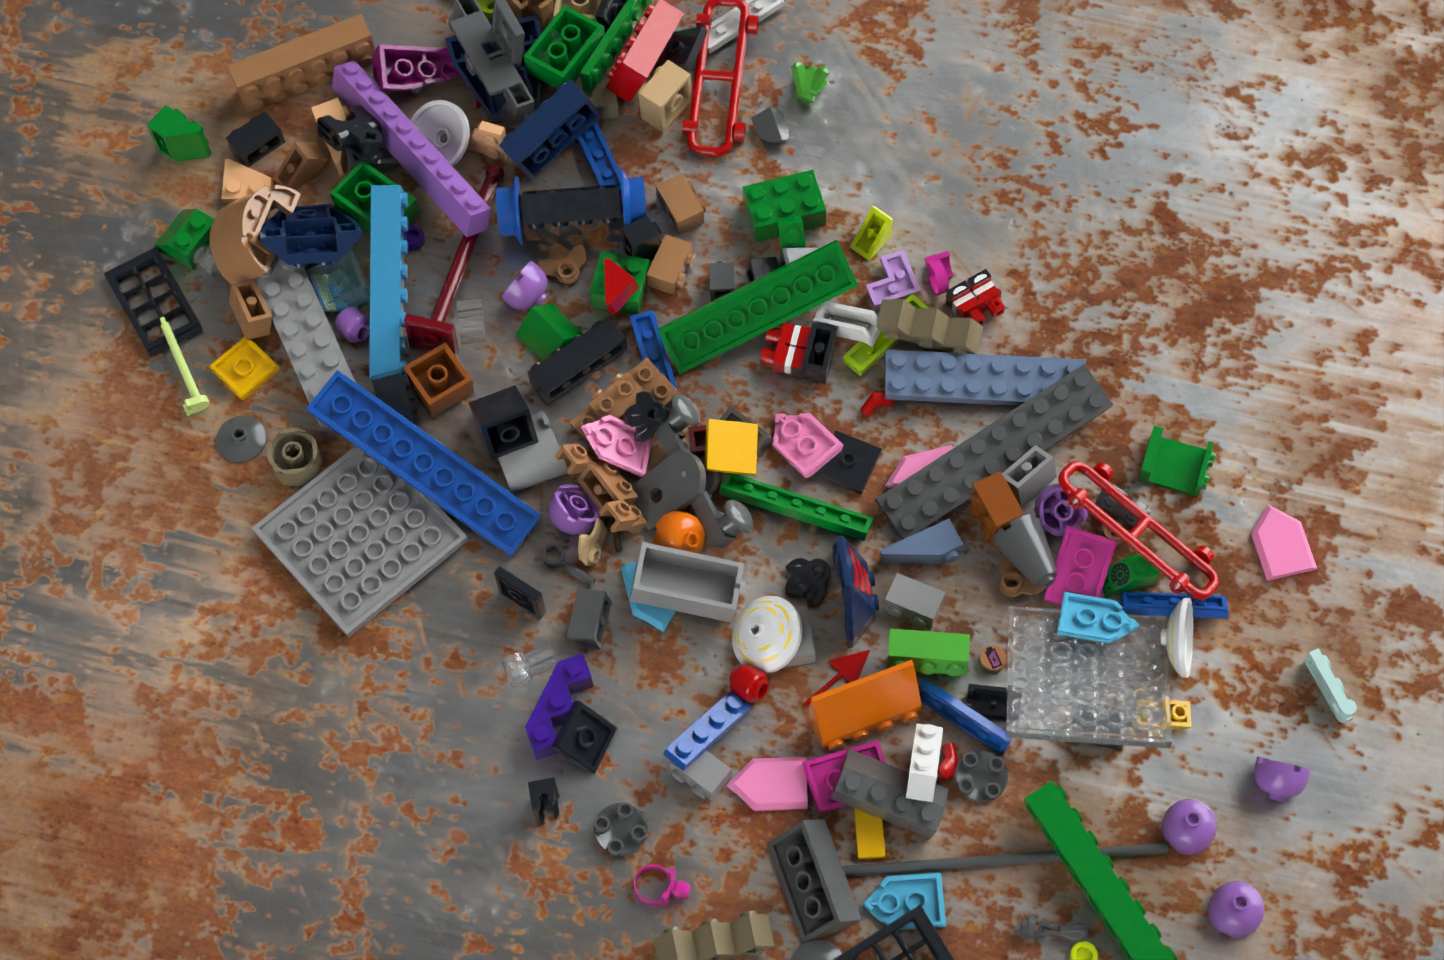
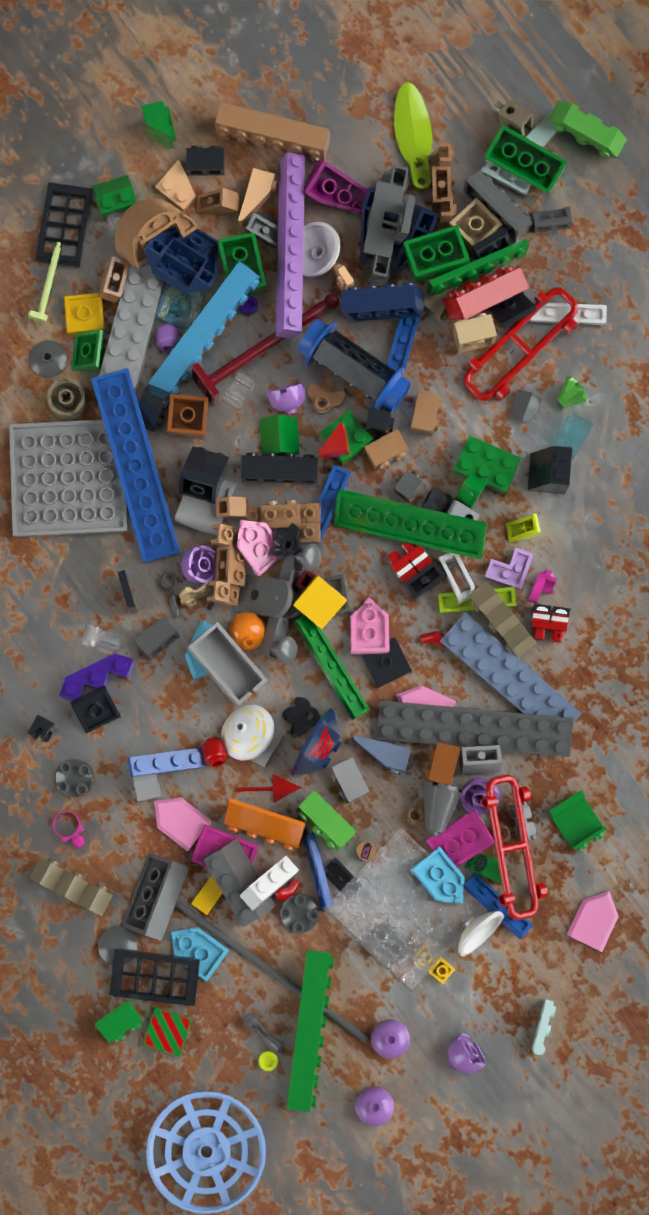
camera: 35 degrees right, 15 degrees up
black piece [317,105,383,163] -> none
none -> green slope [71,330,105,374]
none -> medium nougat brick [216,497,246,518]
none -> black slope [527,446,572,494]
none -> clear light blue brick [553,413,593,460]

